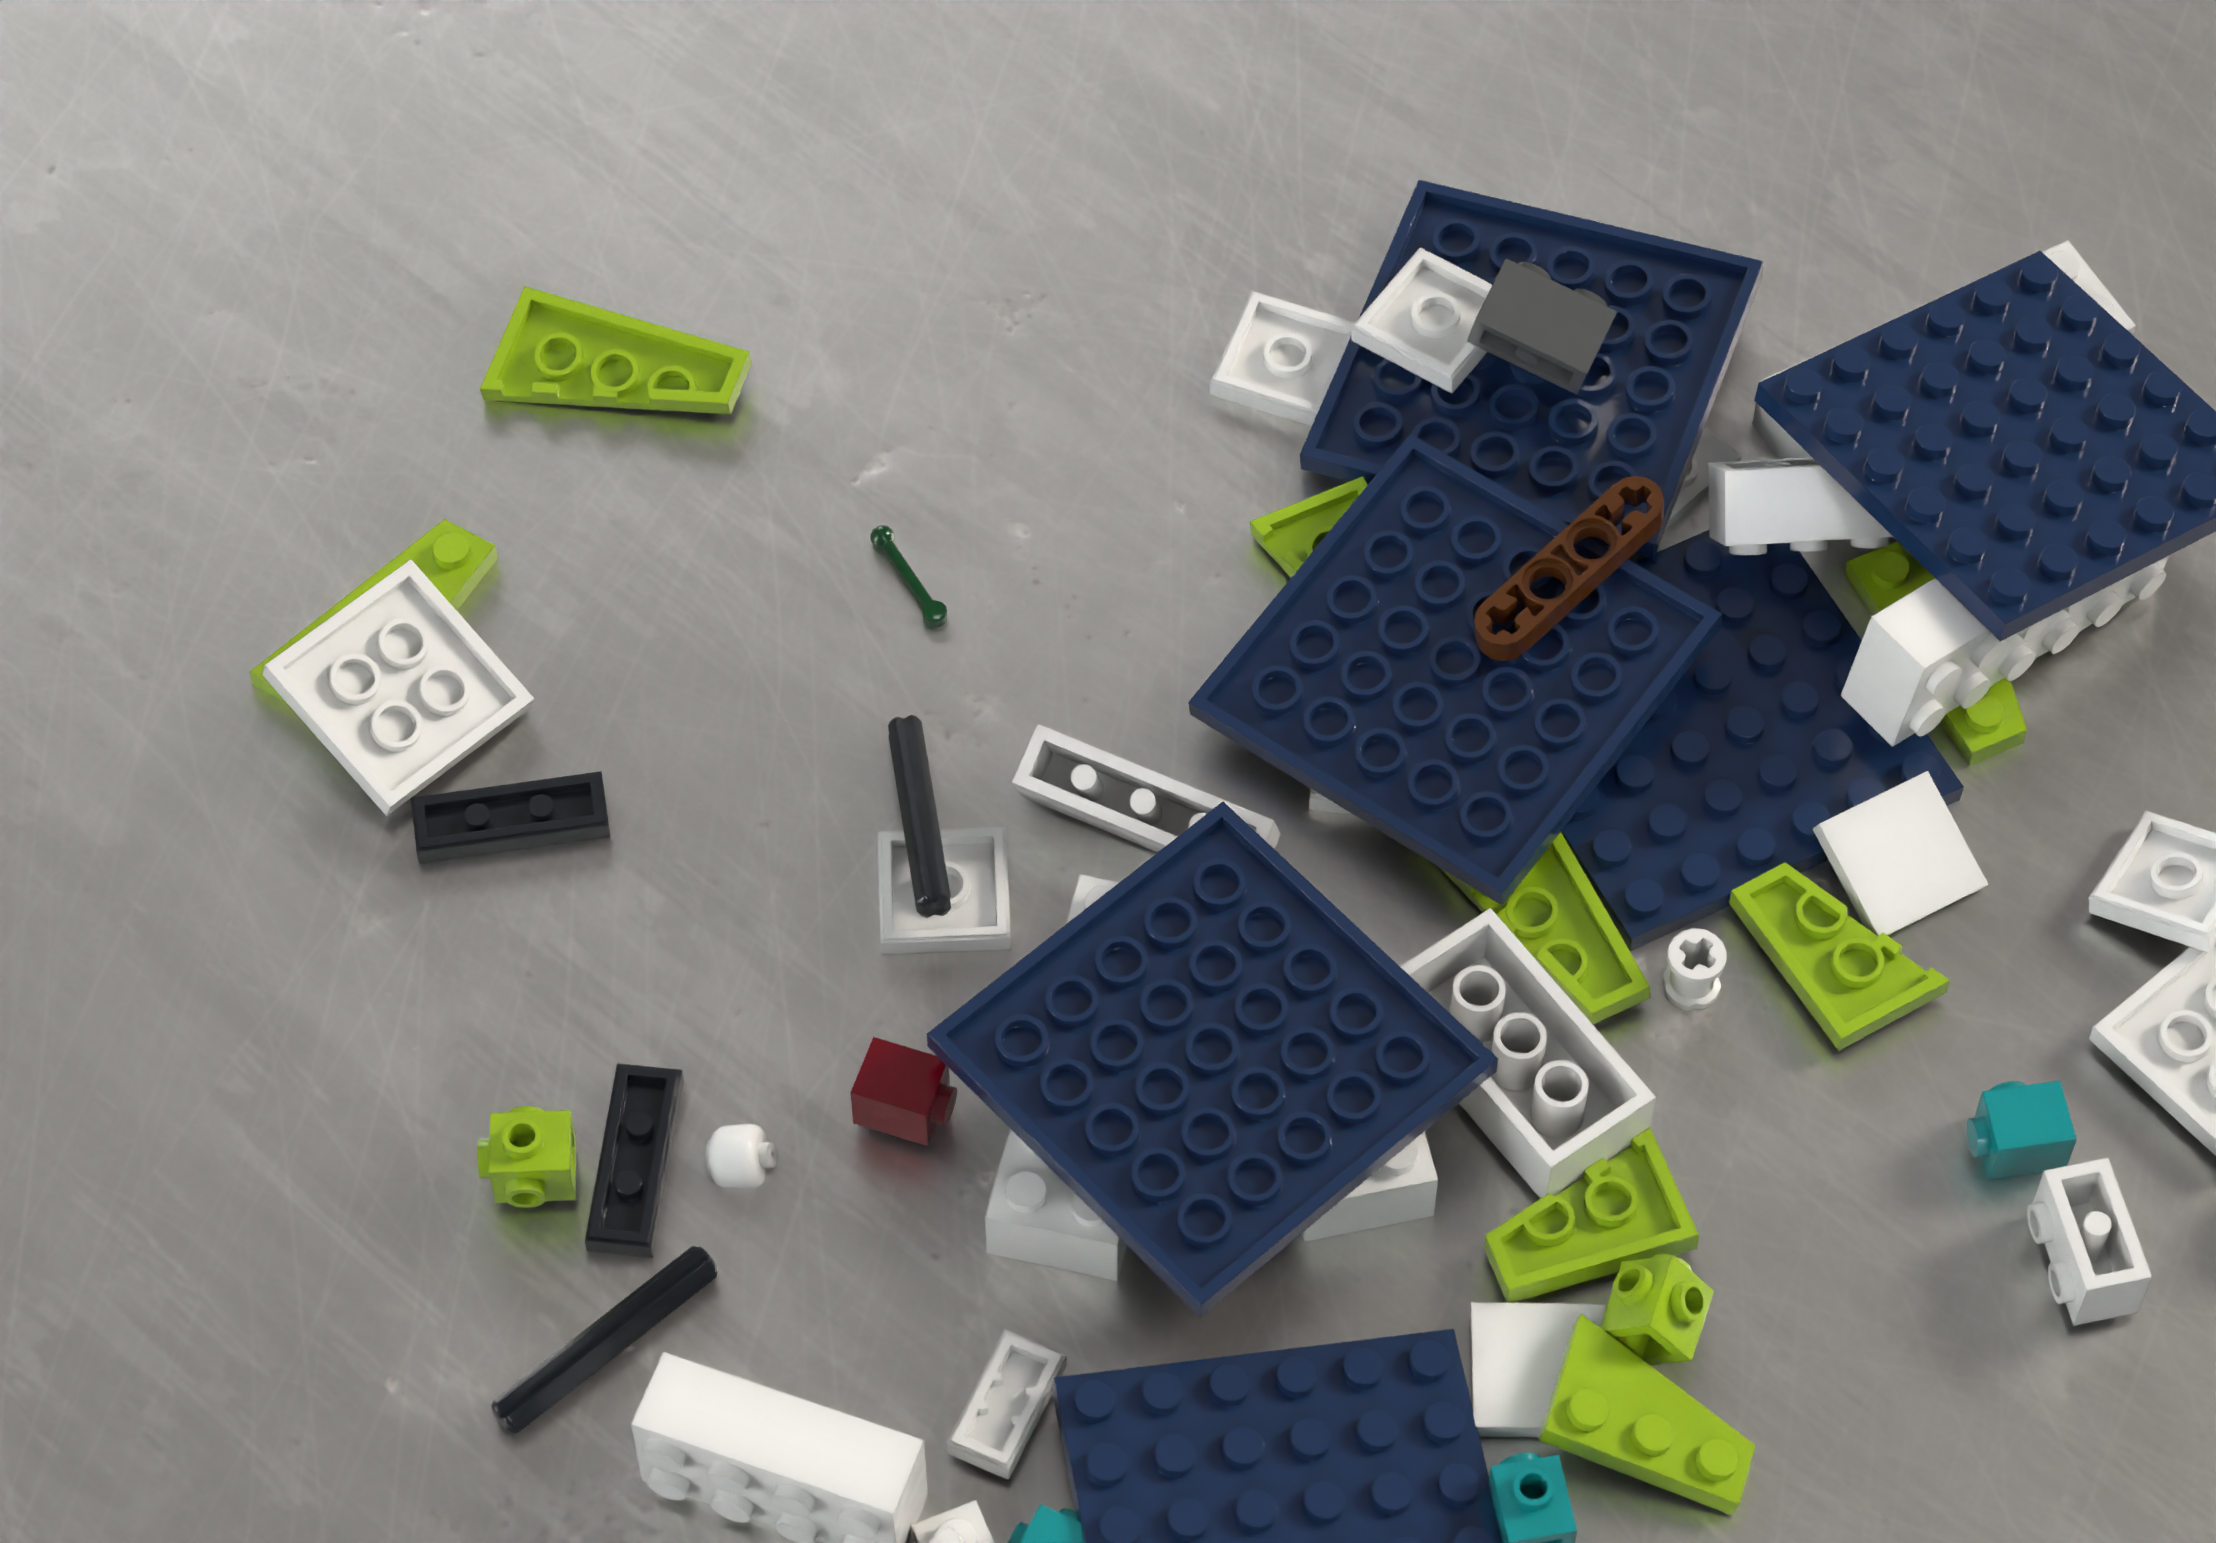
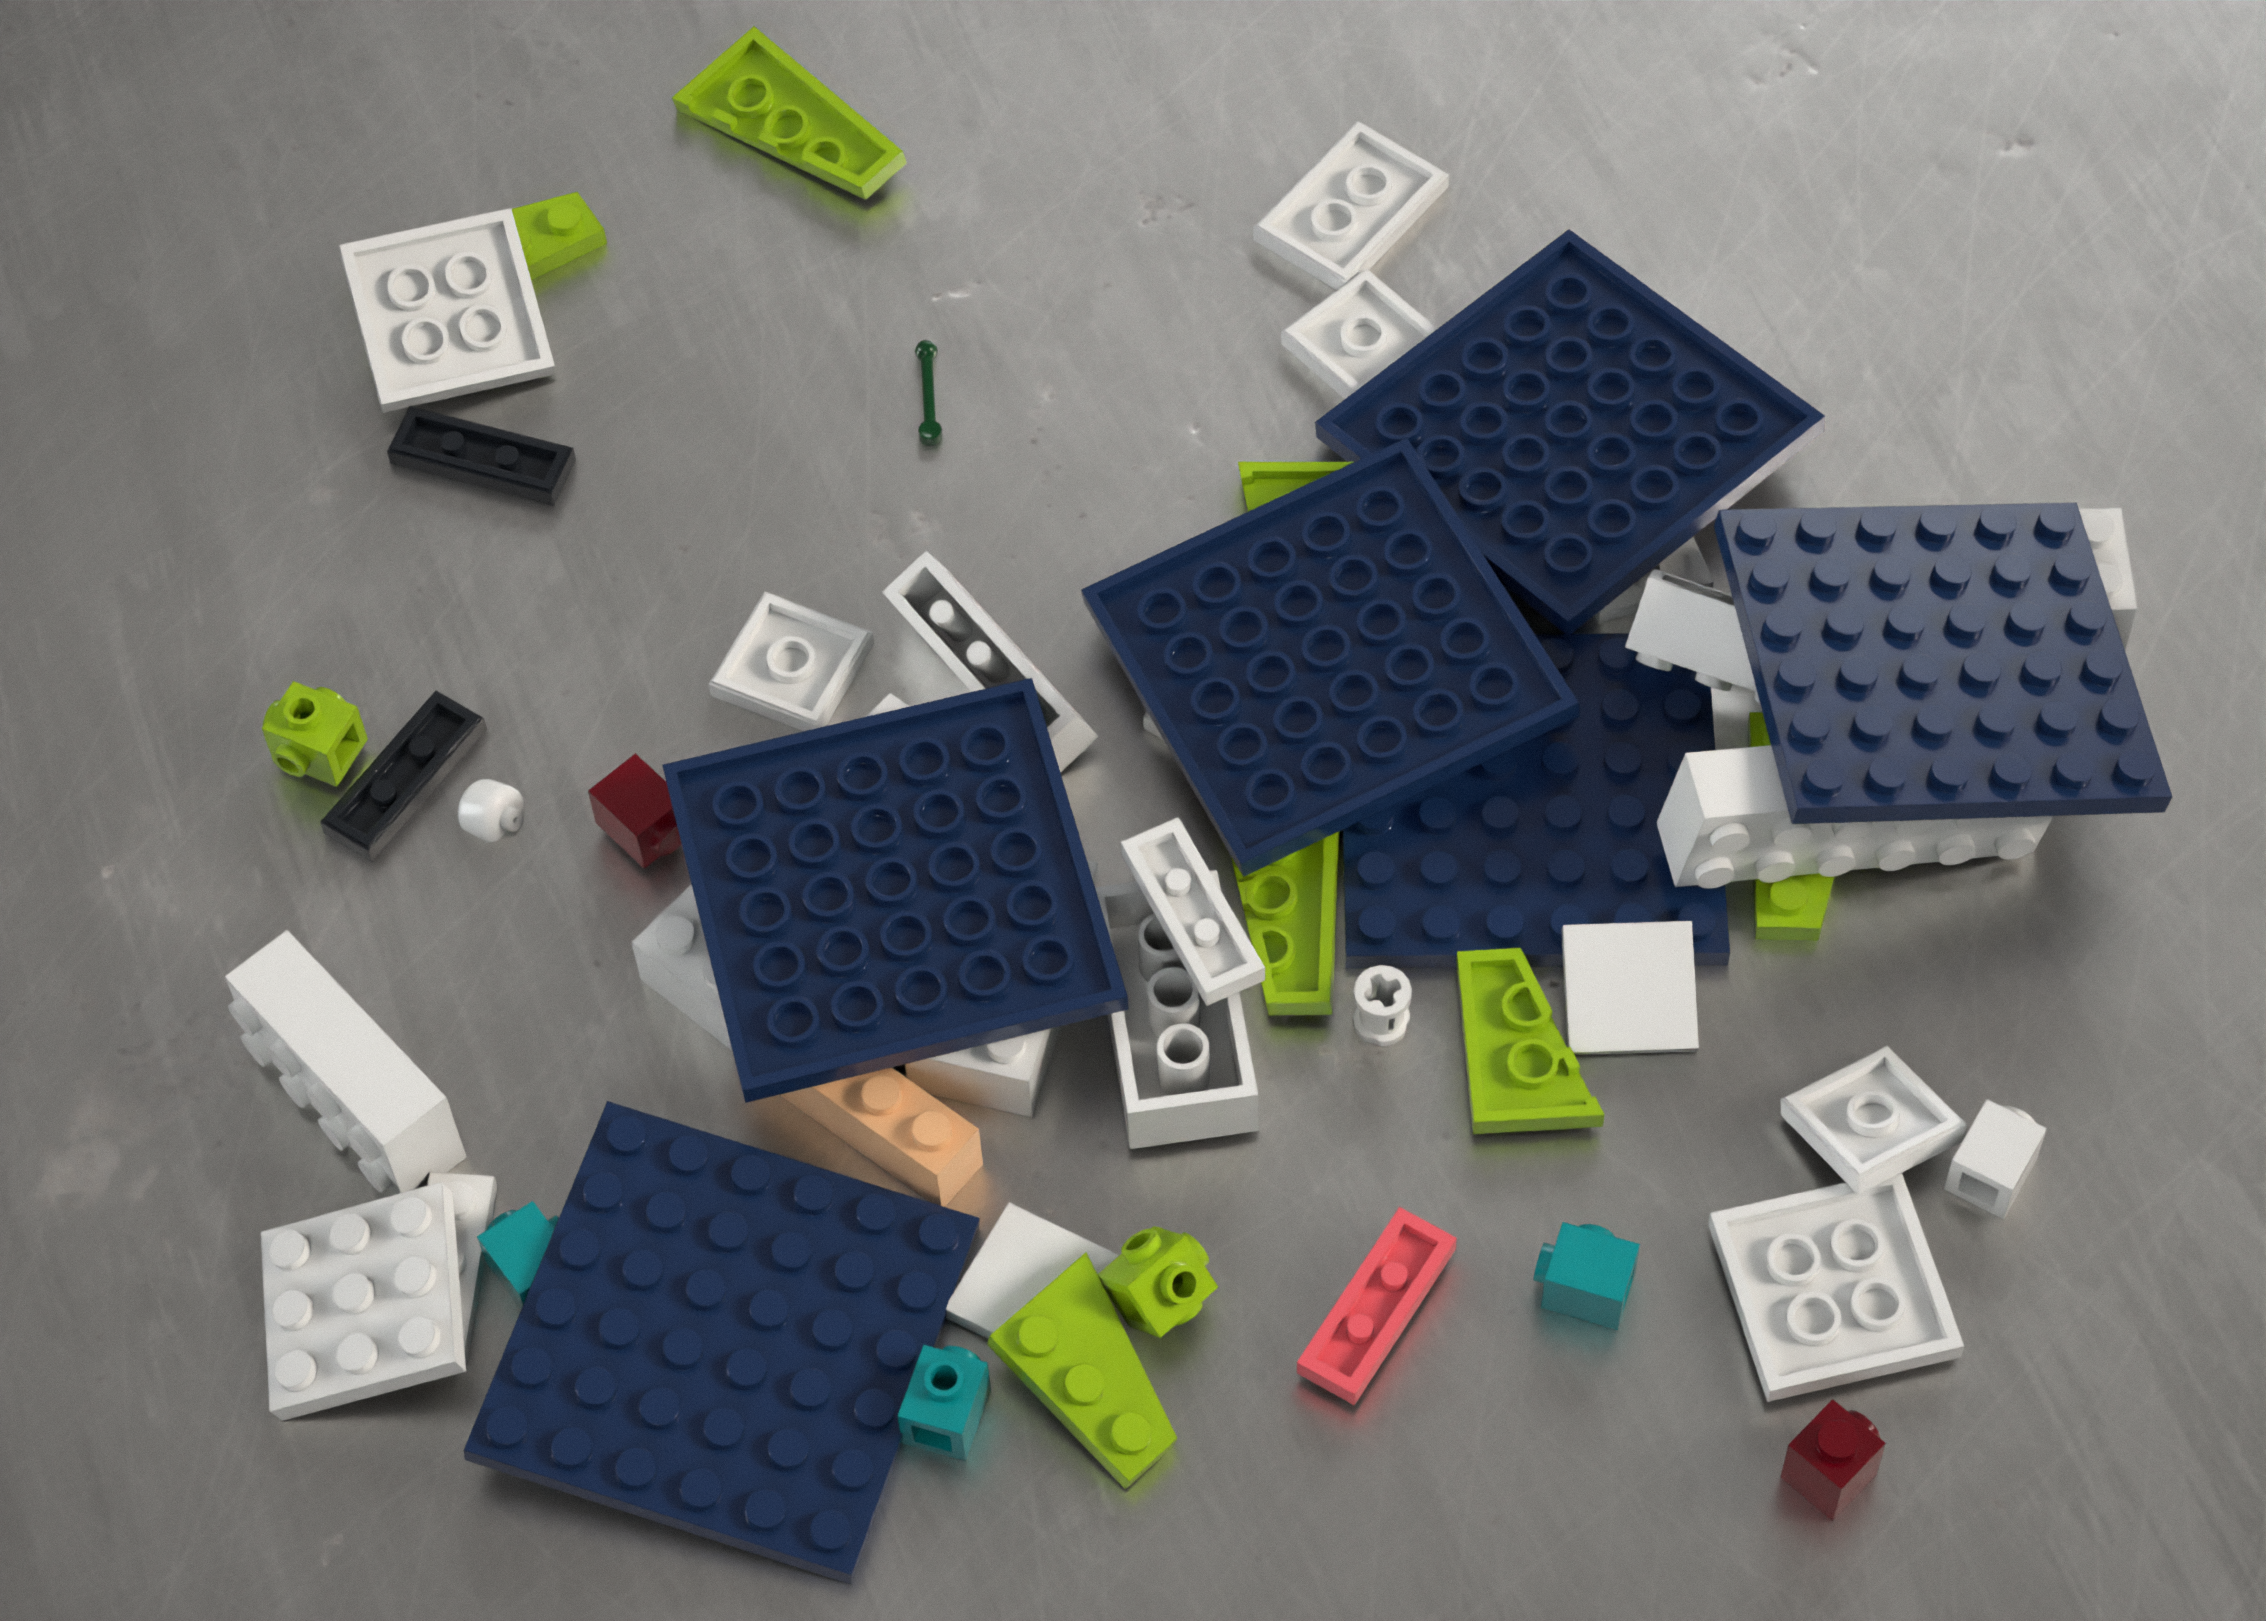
camera: 30 degrees right, 0 degrees up
black axle [491,1245,718,1434] -> none
black axle [888,715,951,918] -> none
white plate [946,1330,1067,1480] -> none
white tile [1351,248,1492,393] -> none
dark grey brick [1466,258,1617,394] -> none
reddish brown beam [1474,476,1664,661] -> none
lime wing [1484,1127,1699,1303] -> none
white brick [2027,1158,2152,1326] -> none
none -> light nougat brick [780,1067,983,1207]
none -> white plate [1121,817,1265,1006]
none -> white tile [1253,121,1449,290]
none -> coral plate [1297,1207,1457,1405]

